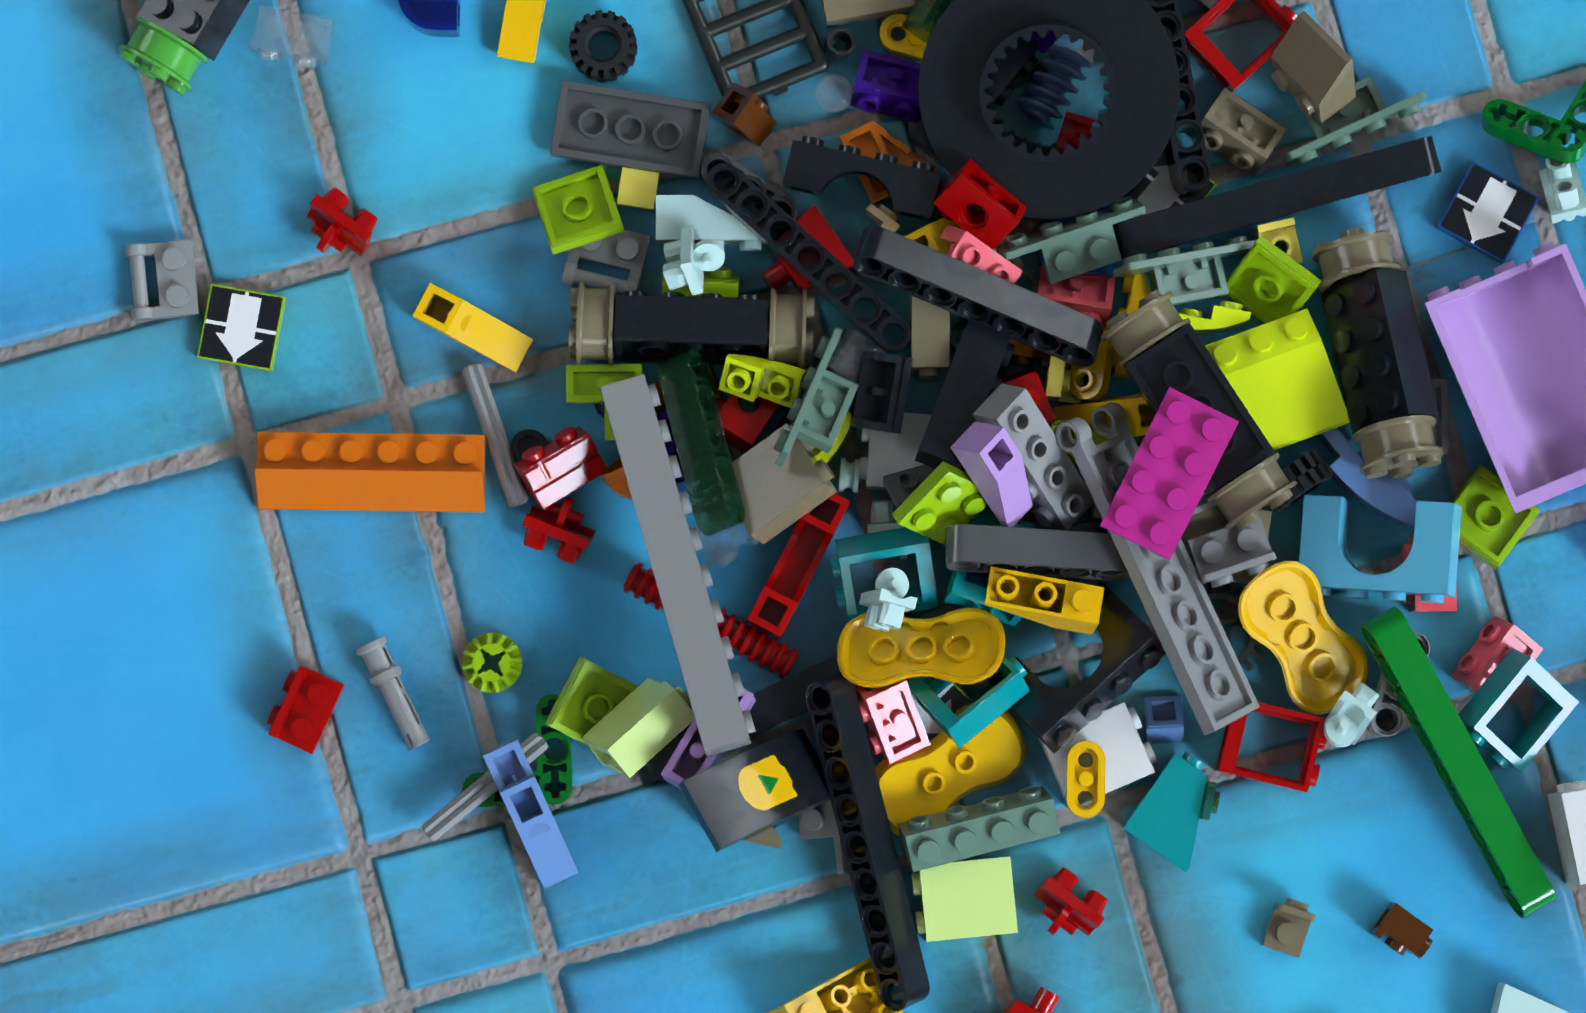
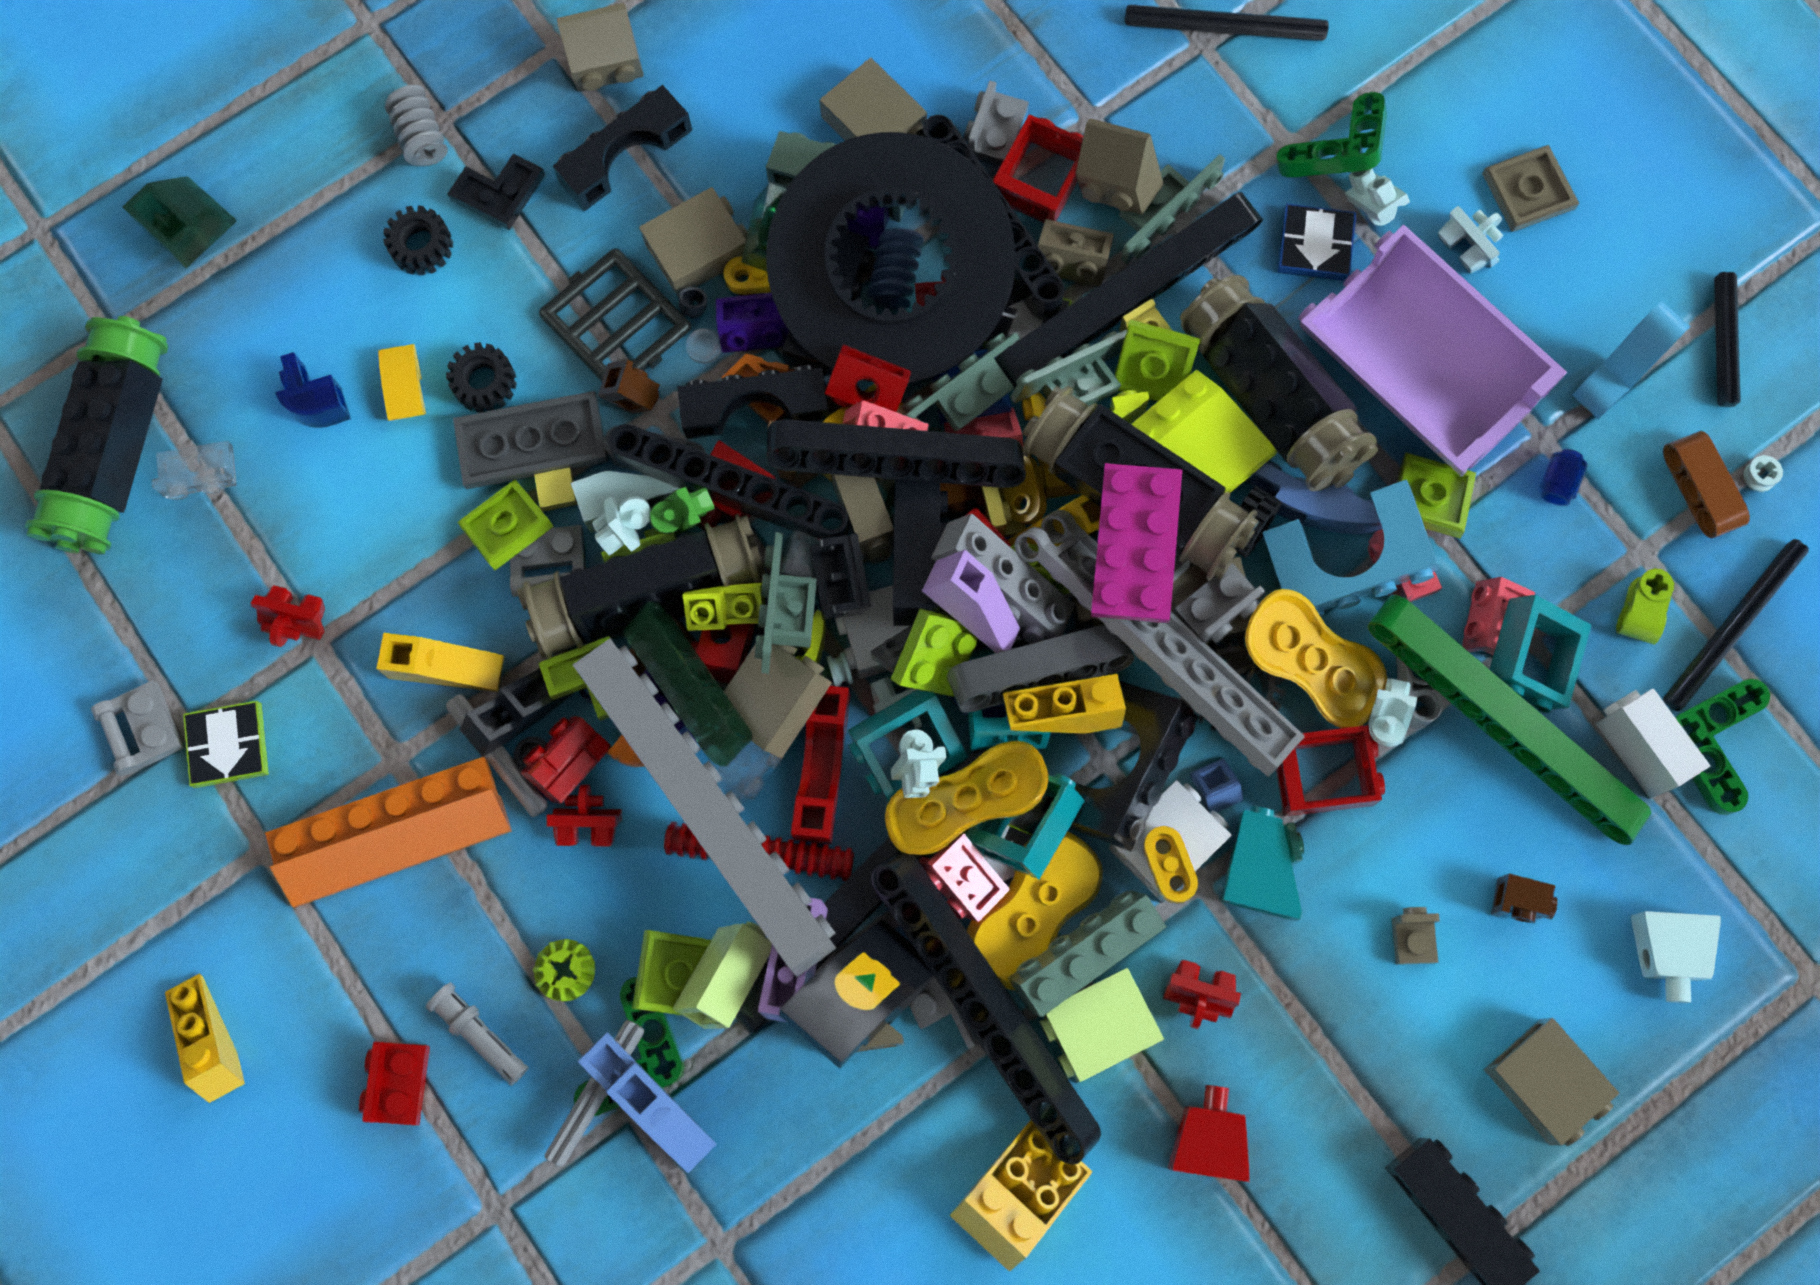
camera: 15 degrees left, 10 degrees down
none -> yellow slope [165,973,245,1103]
none -> black slope [460,668,575,757]
none -> bright green hips [649,487,714,535]

